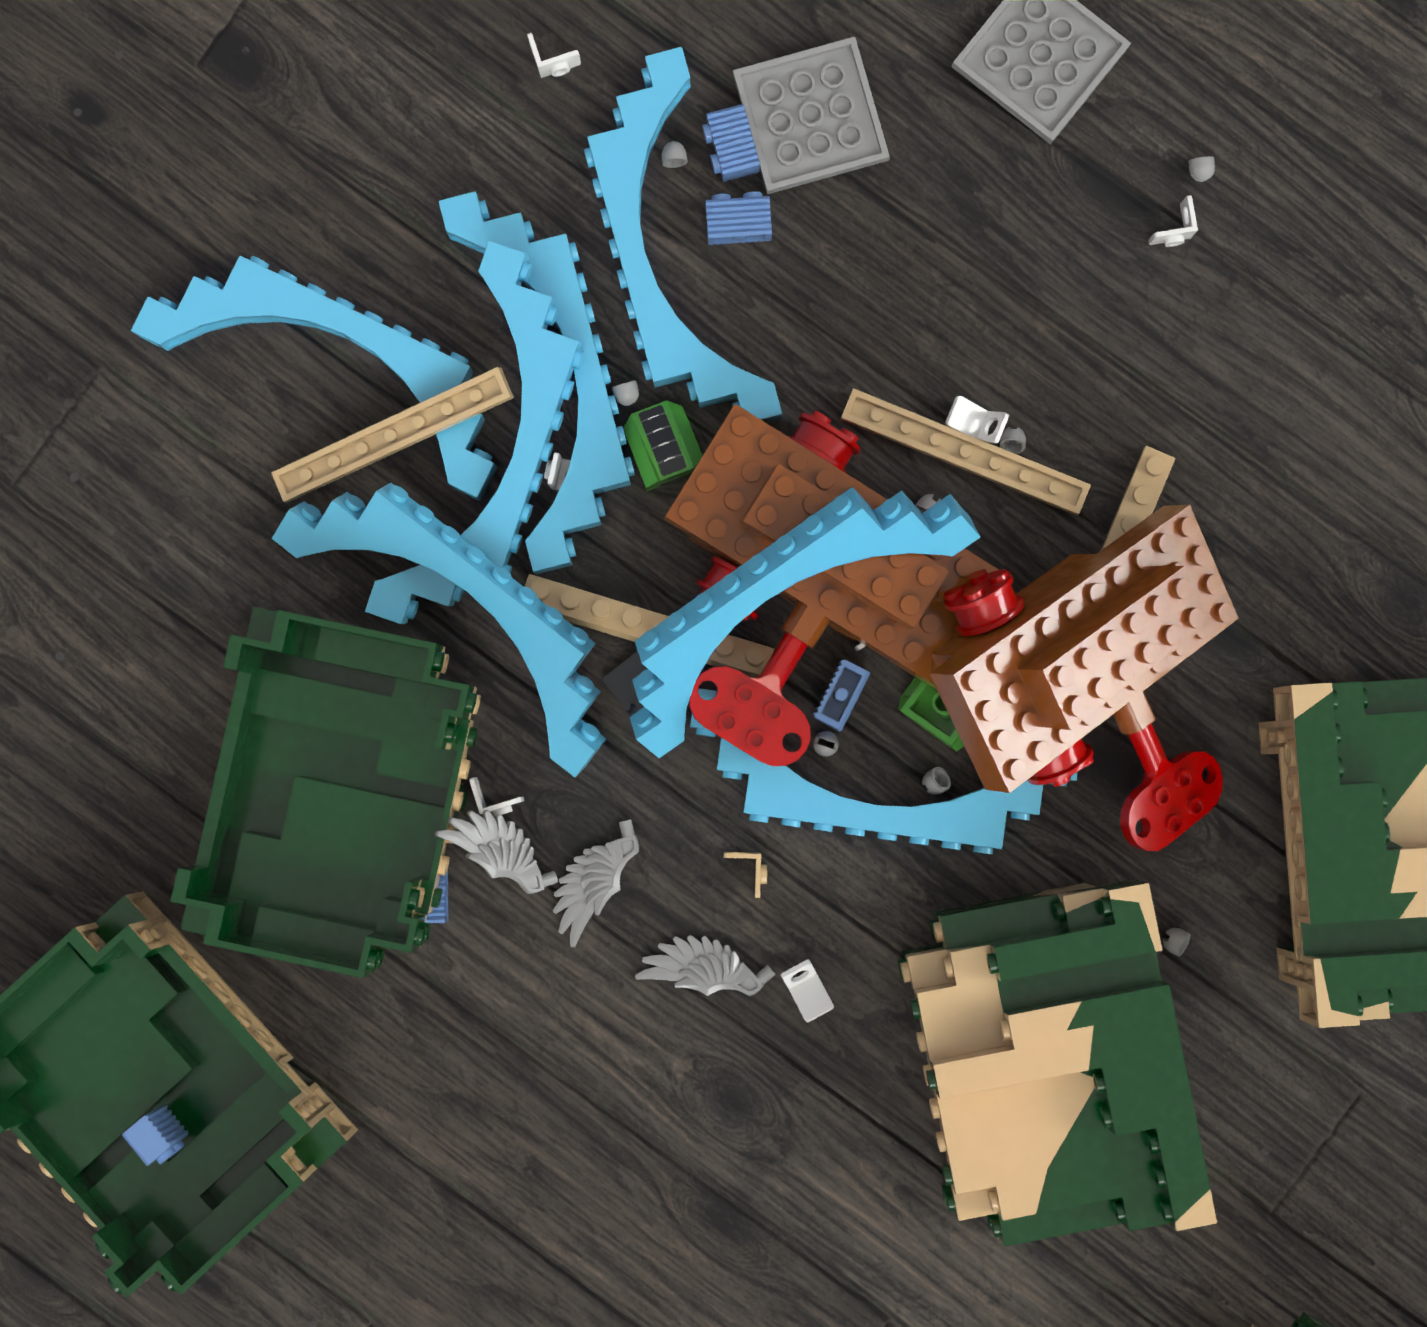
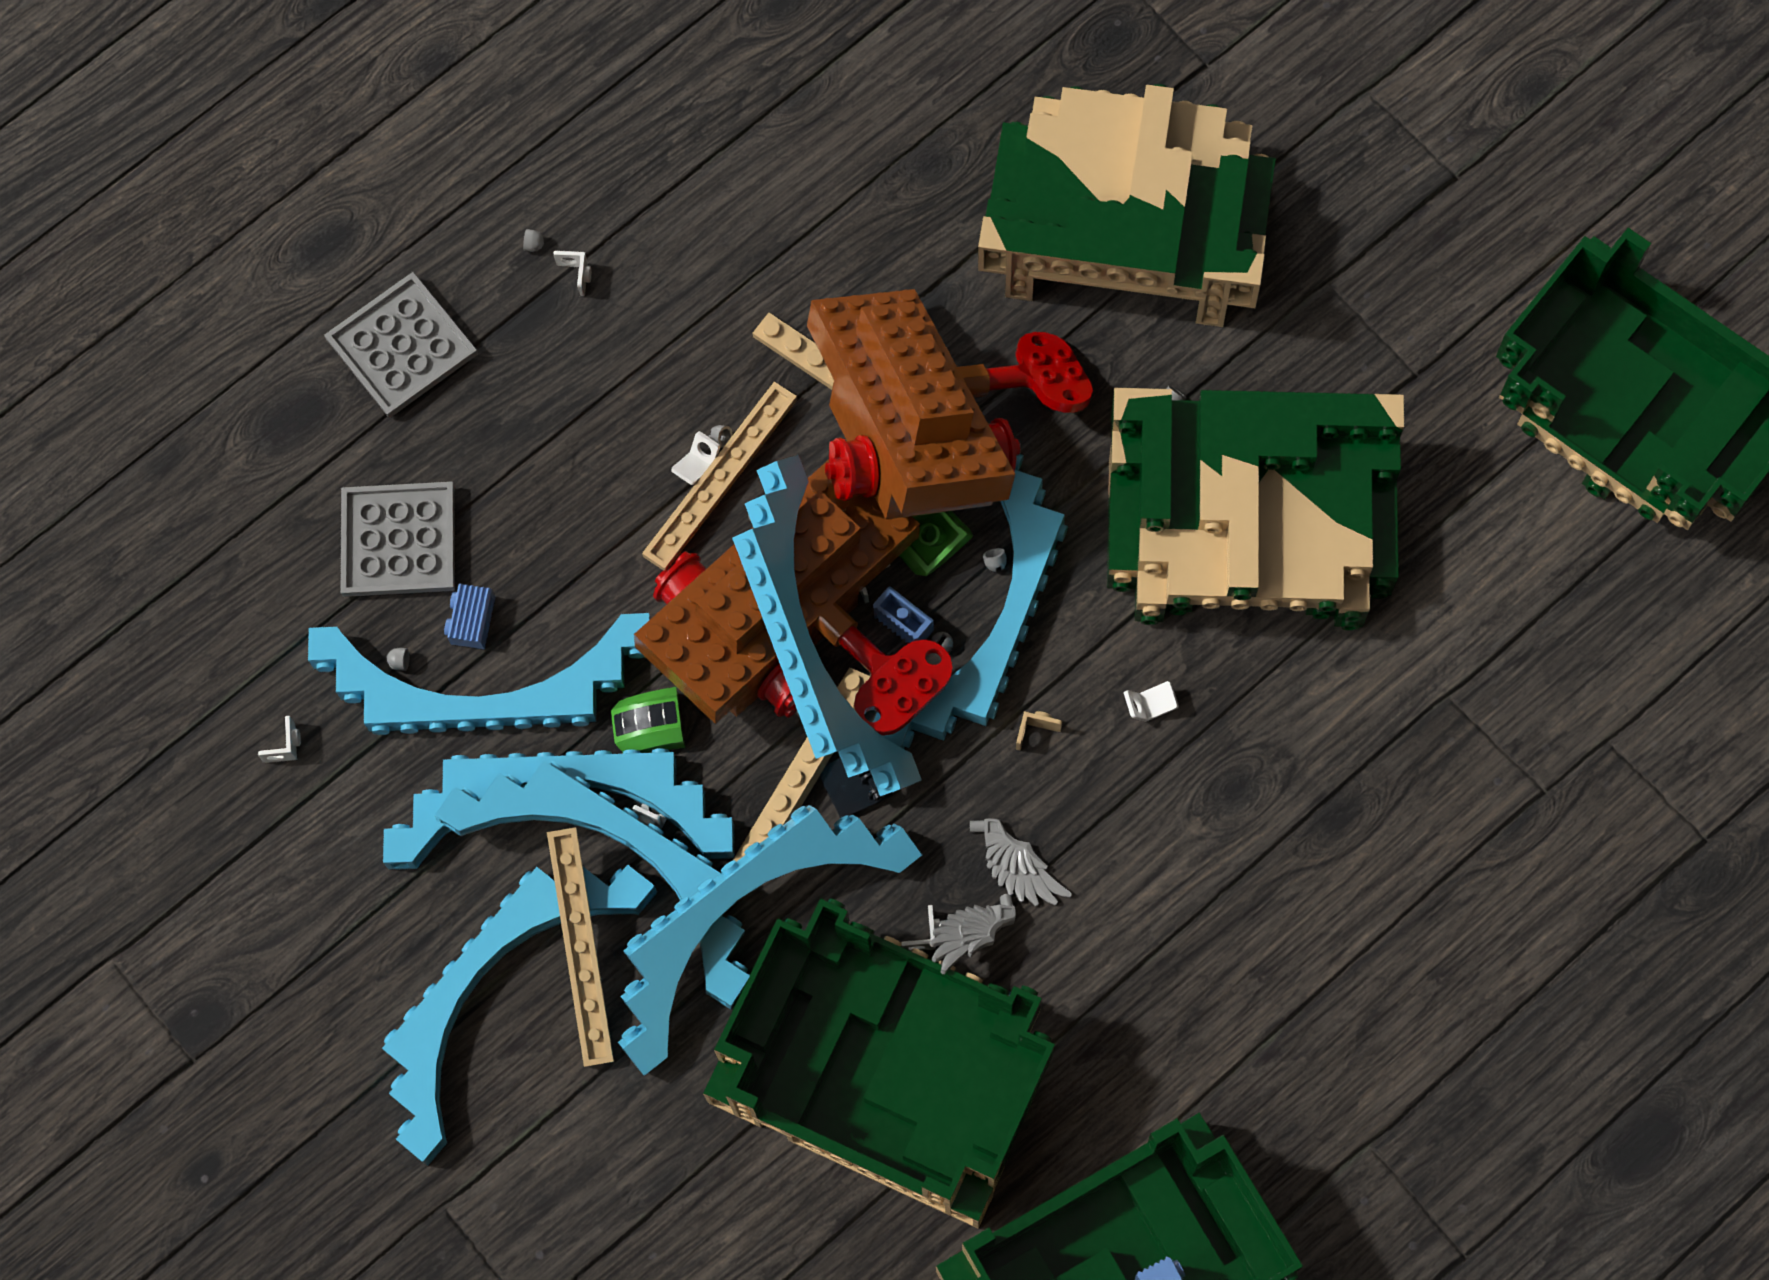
camera: 75 degrees left, 15 degrees down
light grey hinge [612,381,639,406] -> none
light grey animal [635,935,776,996] -> none
medium blue brick [702,104,760,182] -> none

